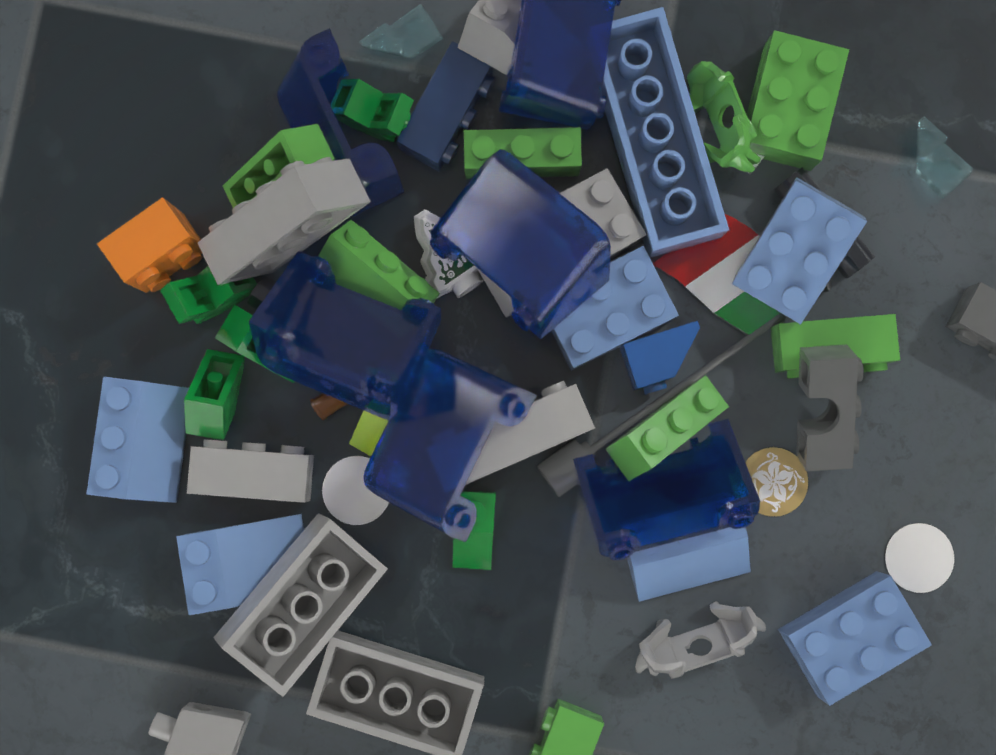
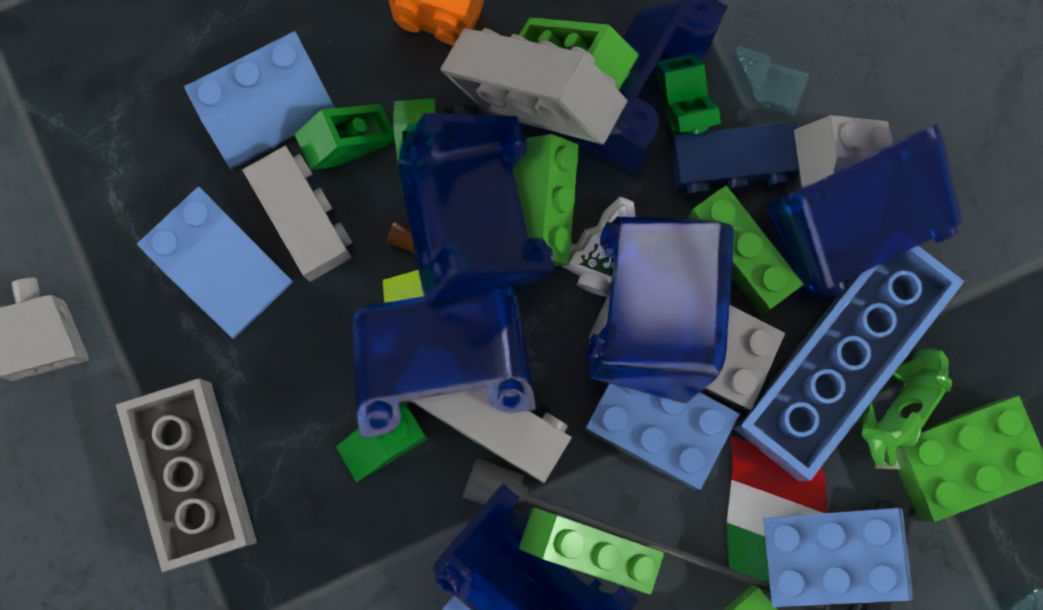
camera: 55 degrees right, 5 degrees down
green brick [160,266,257,324] -> none
light grey brick [213,513,388,697] -> none
white sticker [322,456,391,525] -> none
blue slope [620,321,700,395] -> none

